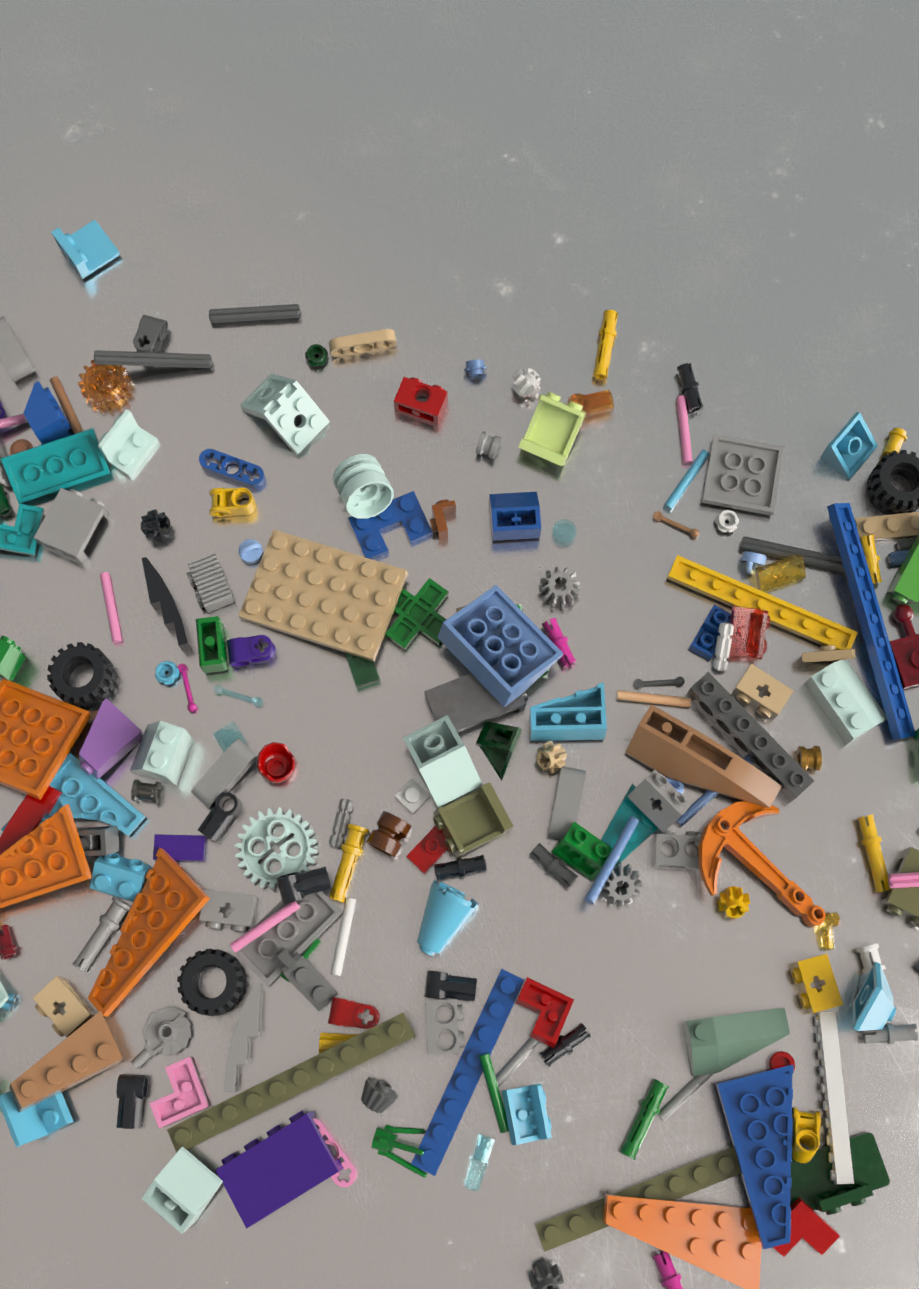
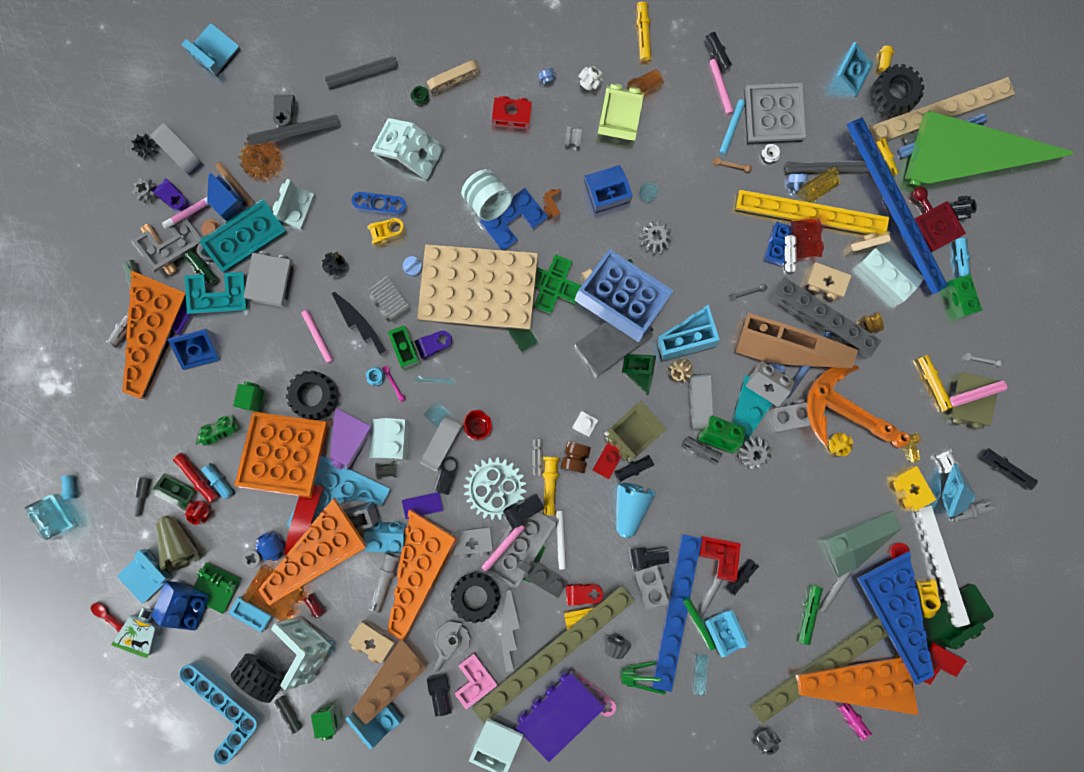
camera: 15 degrees left, 10 degrees up
light aqua slope [403,715,483,807] -> none
dark pink pin [542,618,577,668] -> none
medium blue bar [585,817,639,905] -> none
light nougat bar [617,690,691,707] -> none

